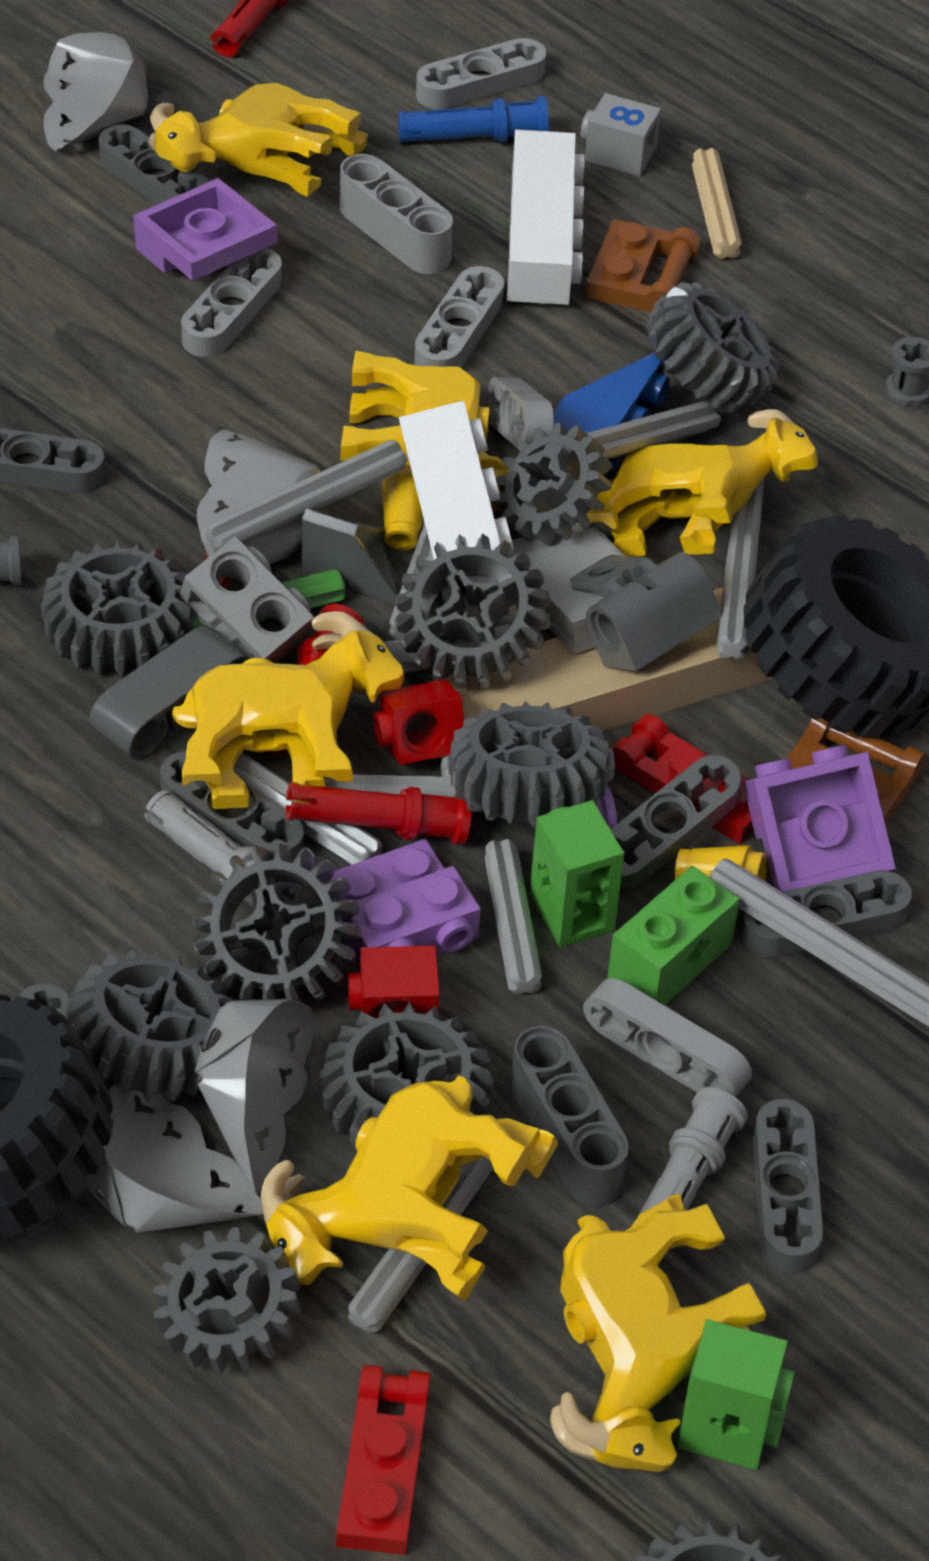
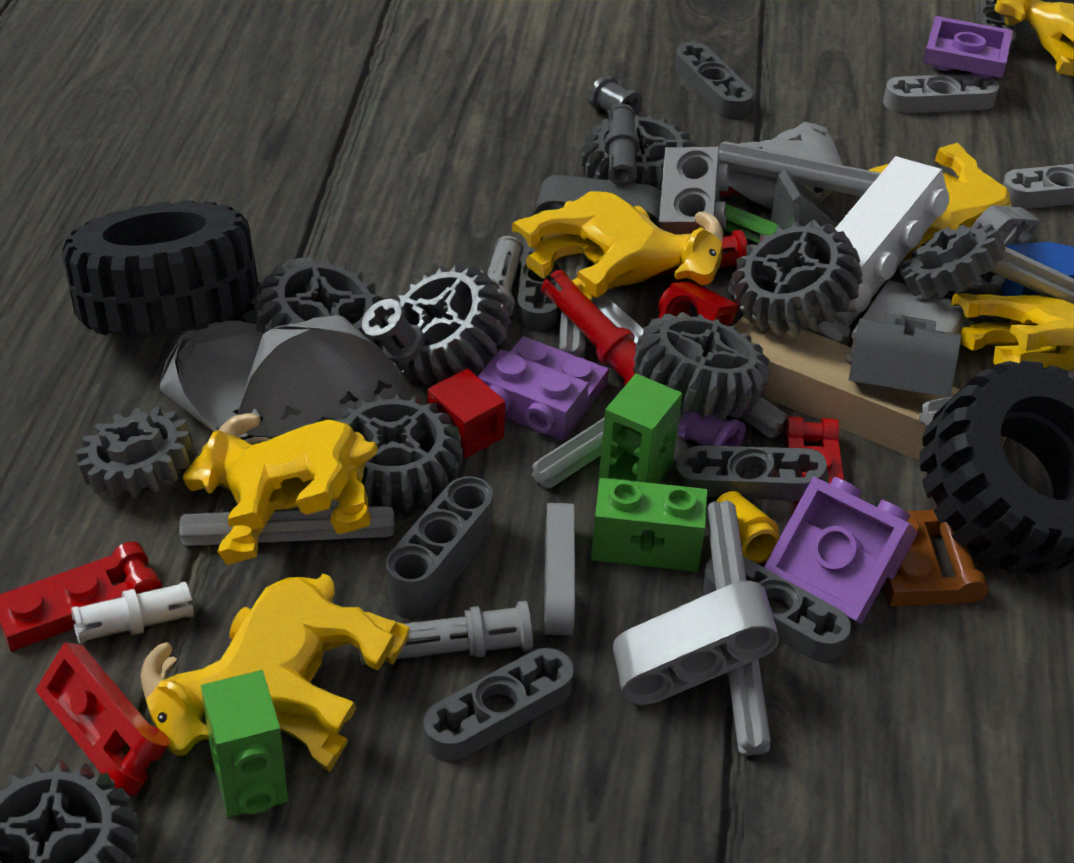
camera: 55 degrees right, 5 degrees down
none -> red plate [35,642,170,796]
none -> white pin [71,582,194,644]
none -> dark grey bush [362,299,426,364]
none -> dark grey pin [605,104,639,185]
none -> light grey beam [613,581,780,705]

